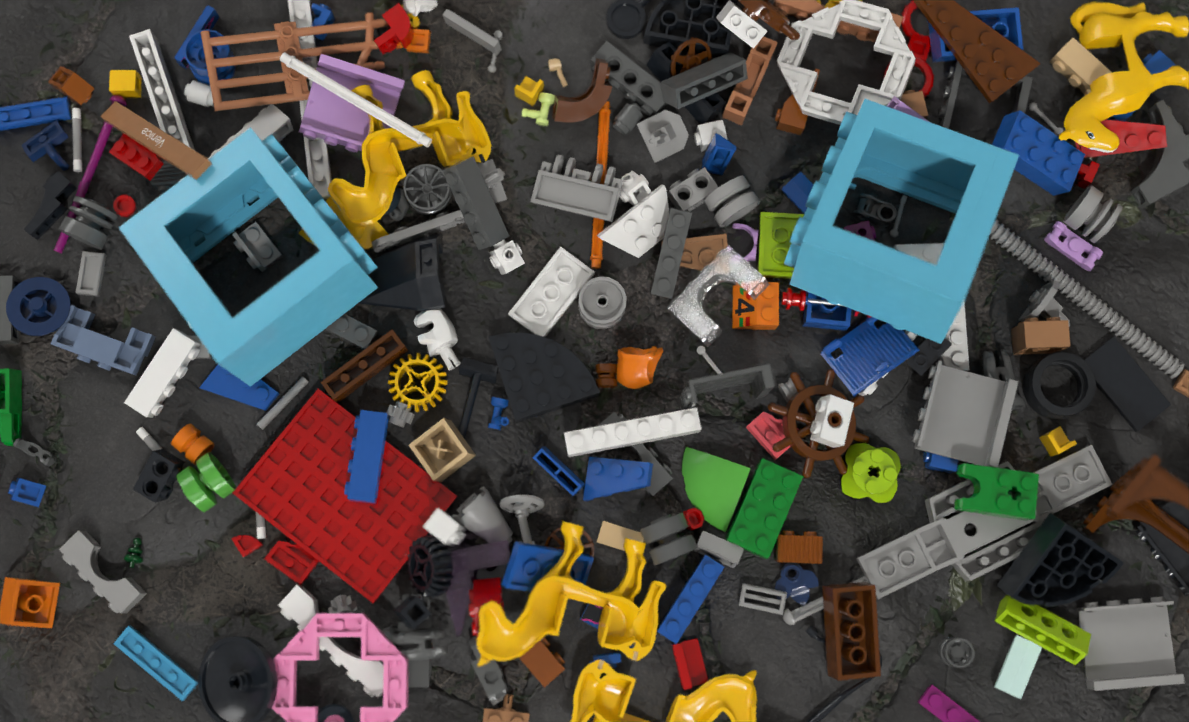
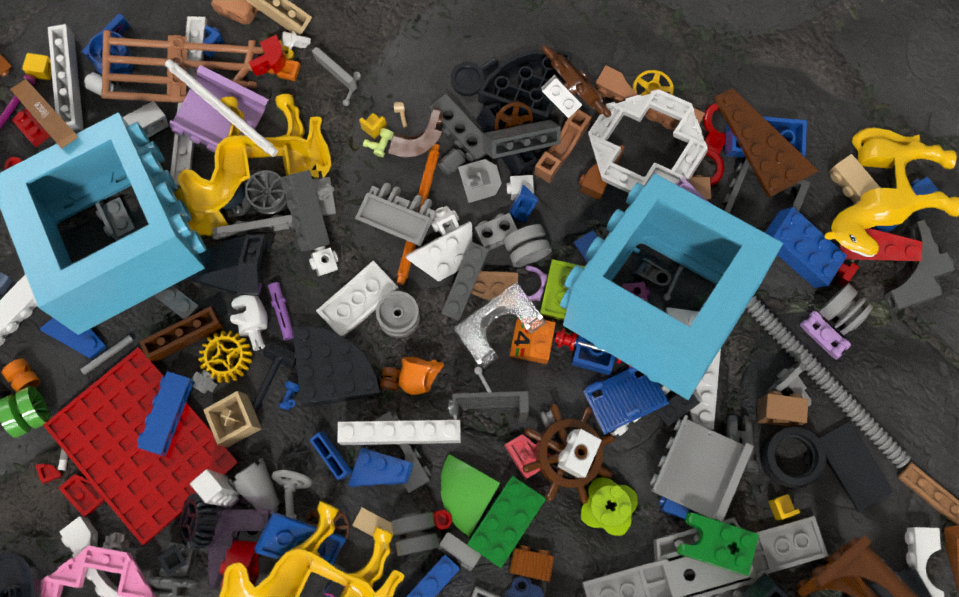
camera: 15 degrees right, 5 degrees down
light grey hinge [1029,102,1063,136] -> none
none -> medium lavender pin [268,282,294,340]

